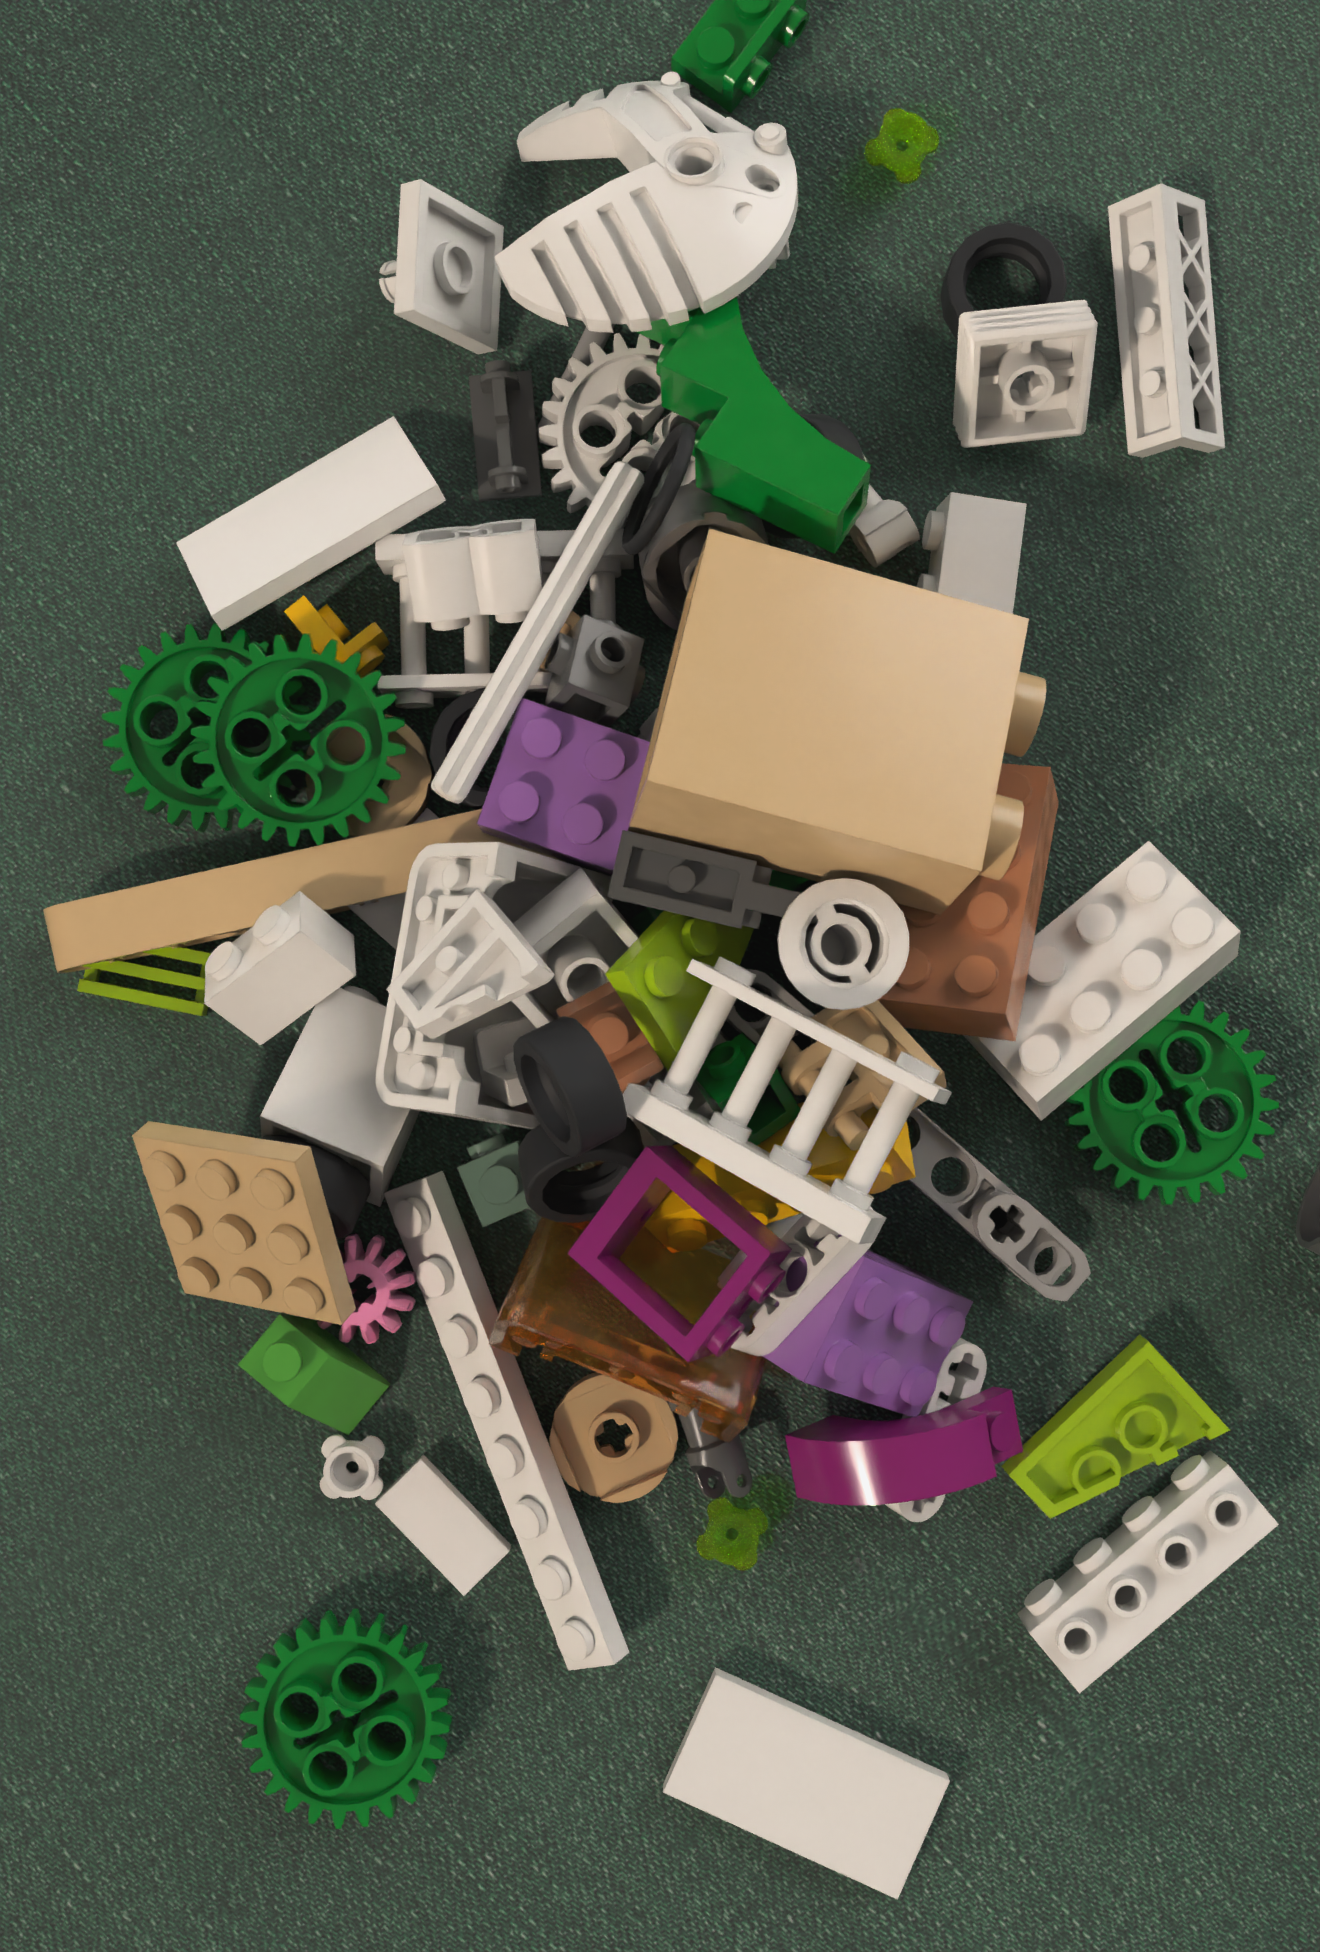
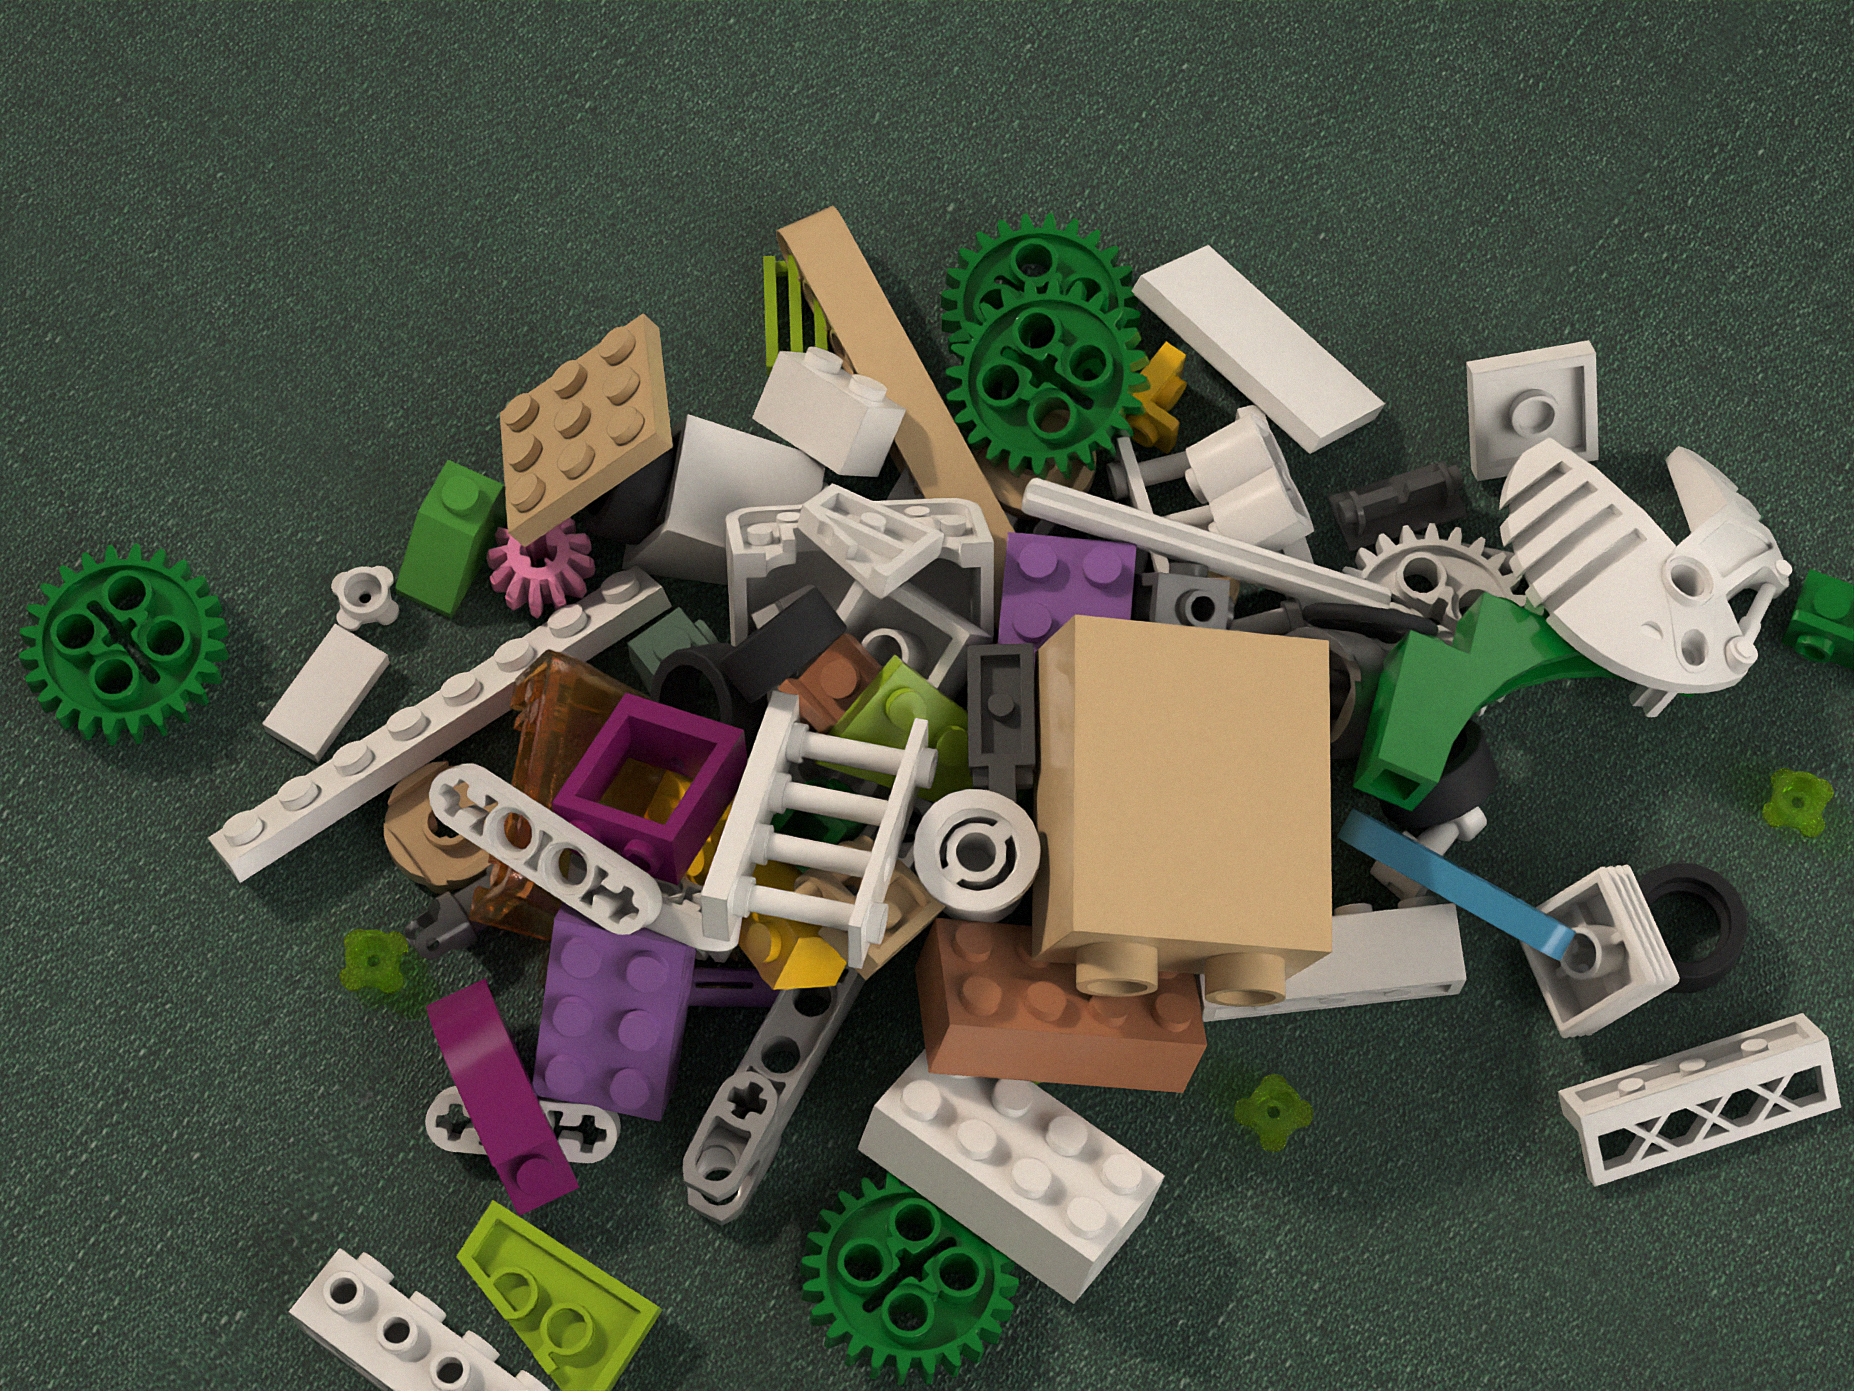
camera: 75 degrees right, 20 degrees down
white tile [663,1667,950,1900] -> none
none -> white beam [429,763,662,935]
none -> clear neon green plate [1234,1074,1314,1152]
none -> dark azure beam [1337,808,1576,961]

